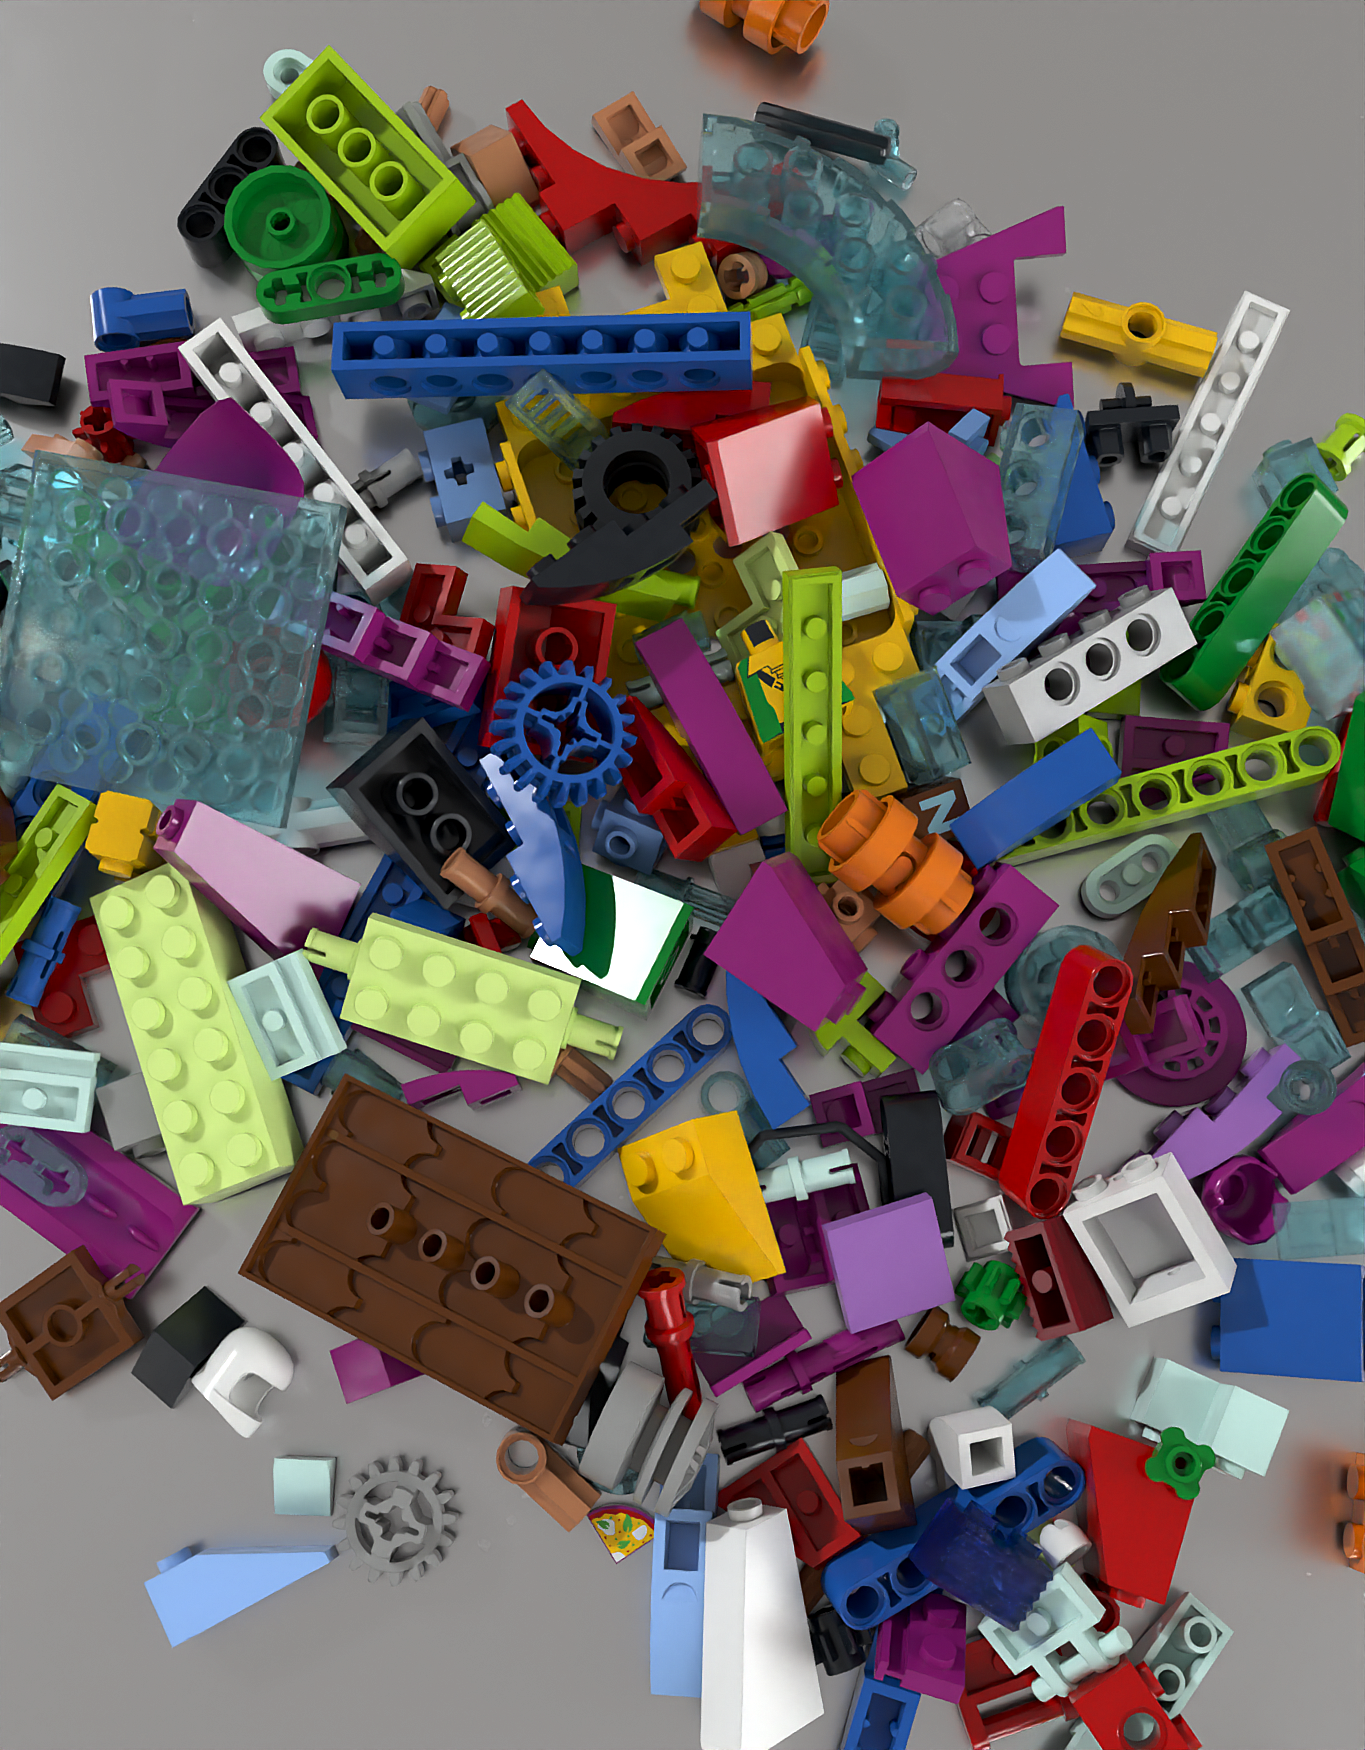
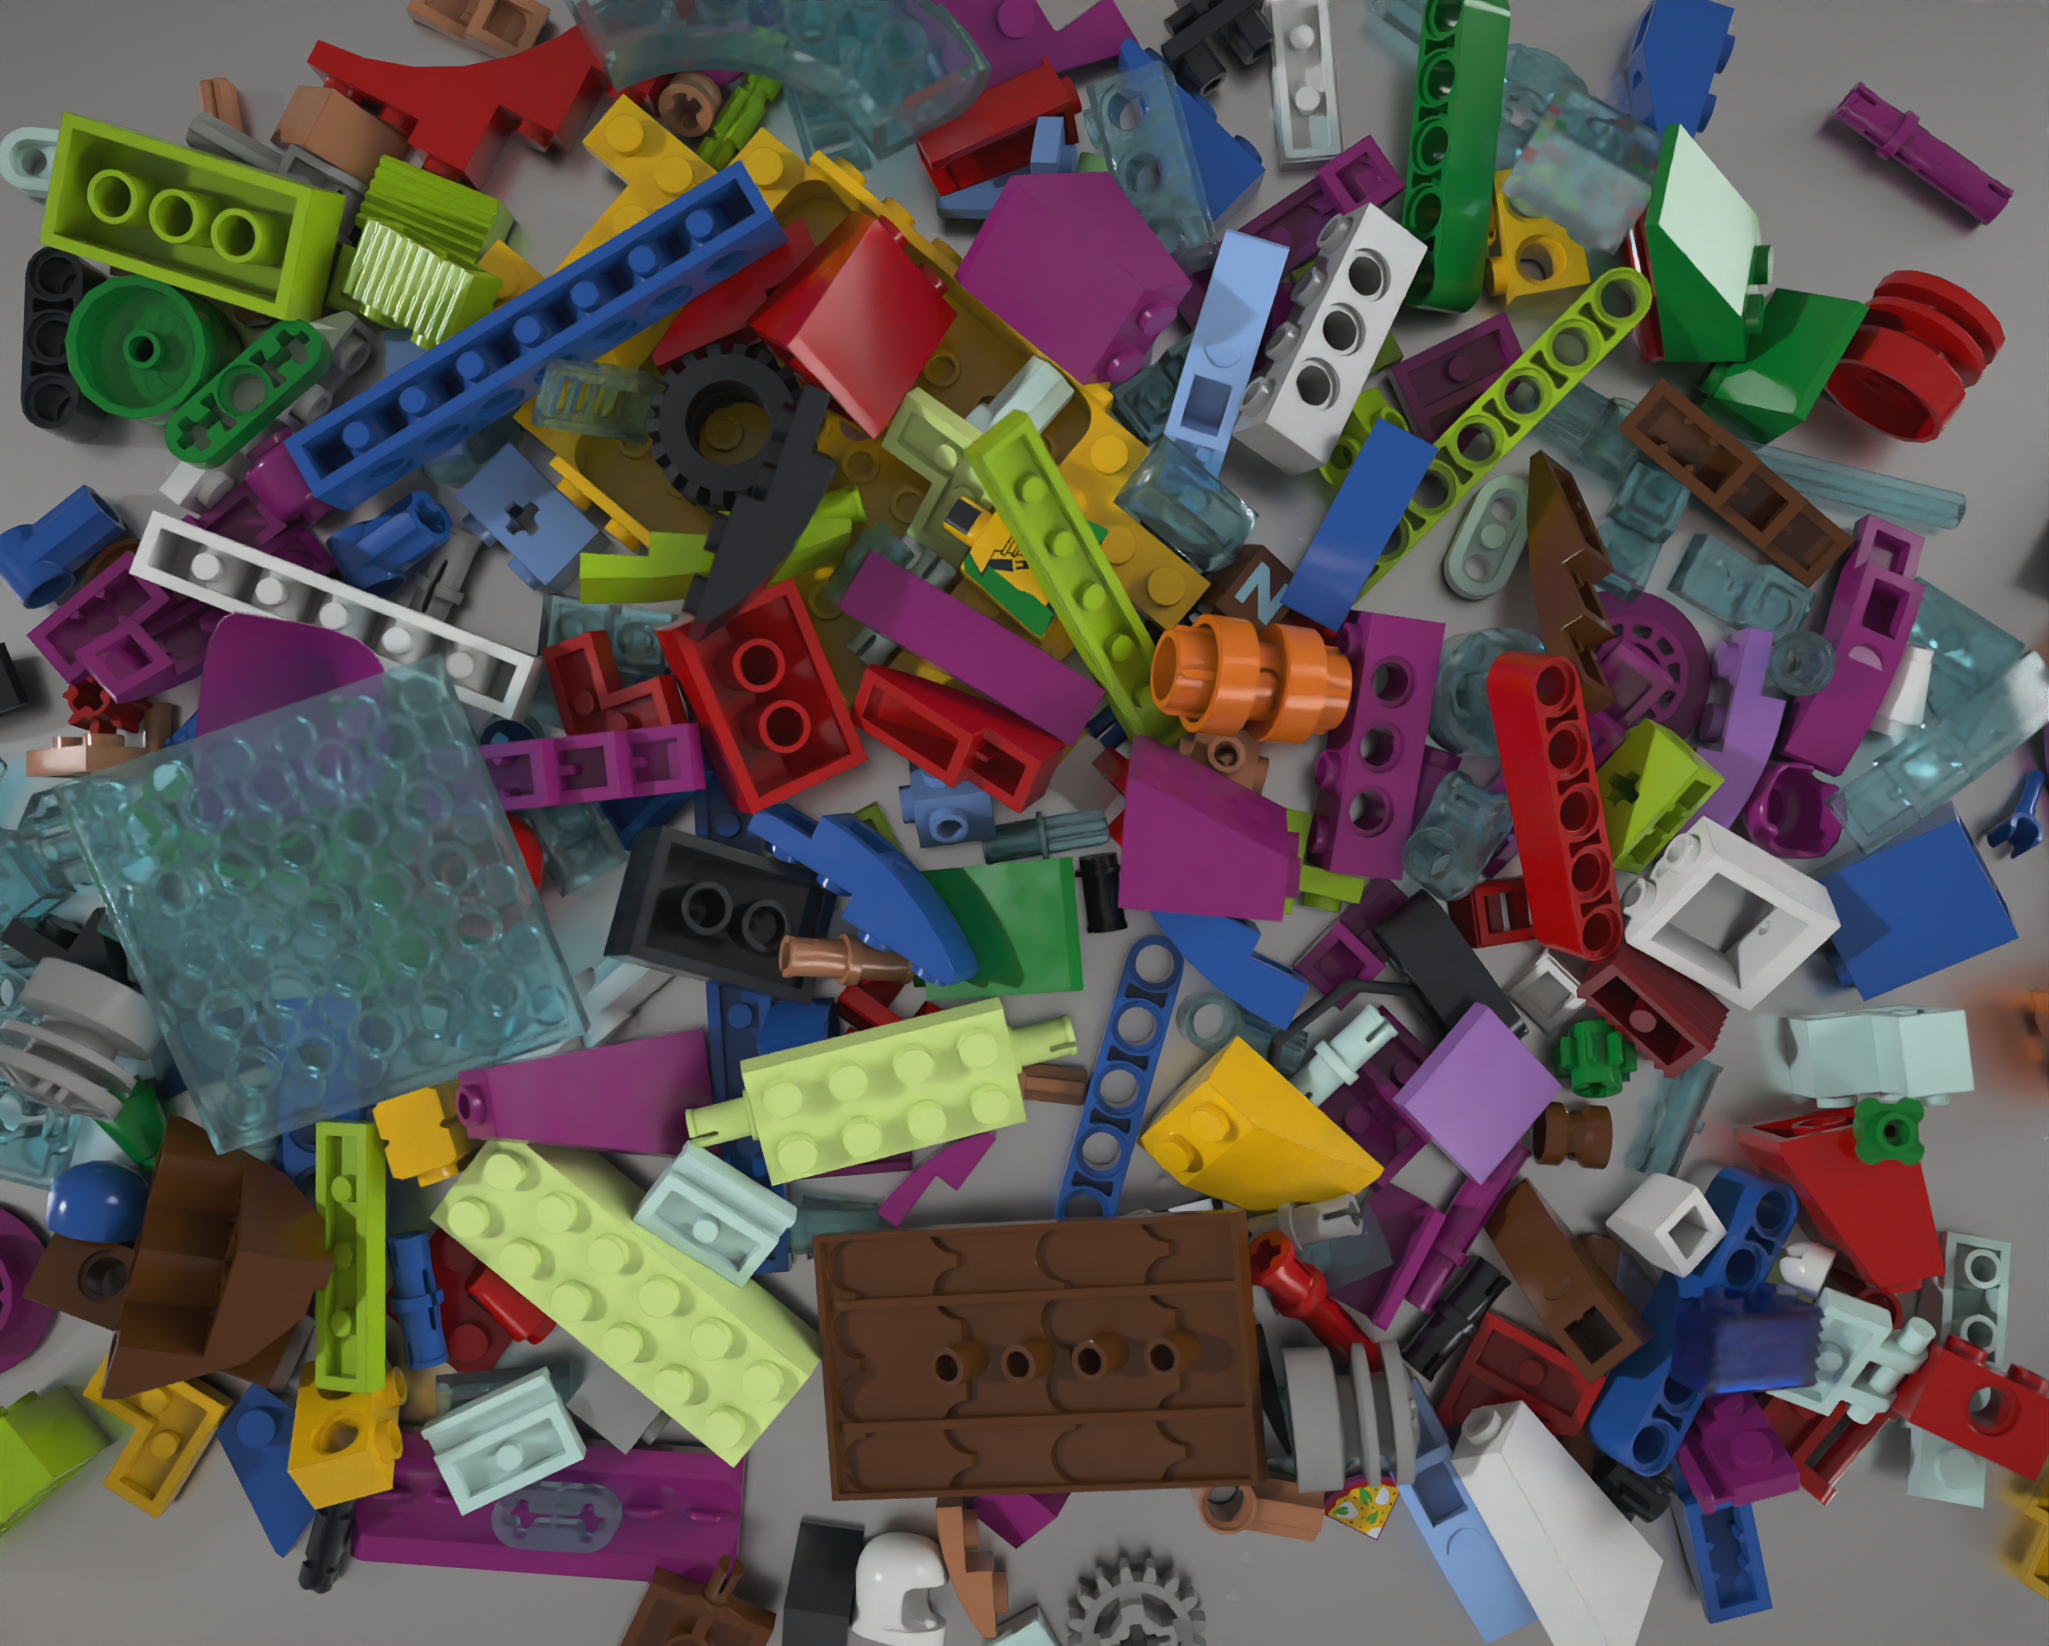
camera: 30 degrees left, 10 degrees up
blue gear [489,660,637,808] -> none
none -> magenta head [245,427,337,526]
none -> blue piece [325,492,453,597]
none -> red cone [464,1261,557,1345]
none -> clear light blue slope [537,593,679,677]
none -> nougat slope [936,1496,1009,1638]
none -> lime brick [1596,718,1726,876]

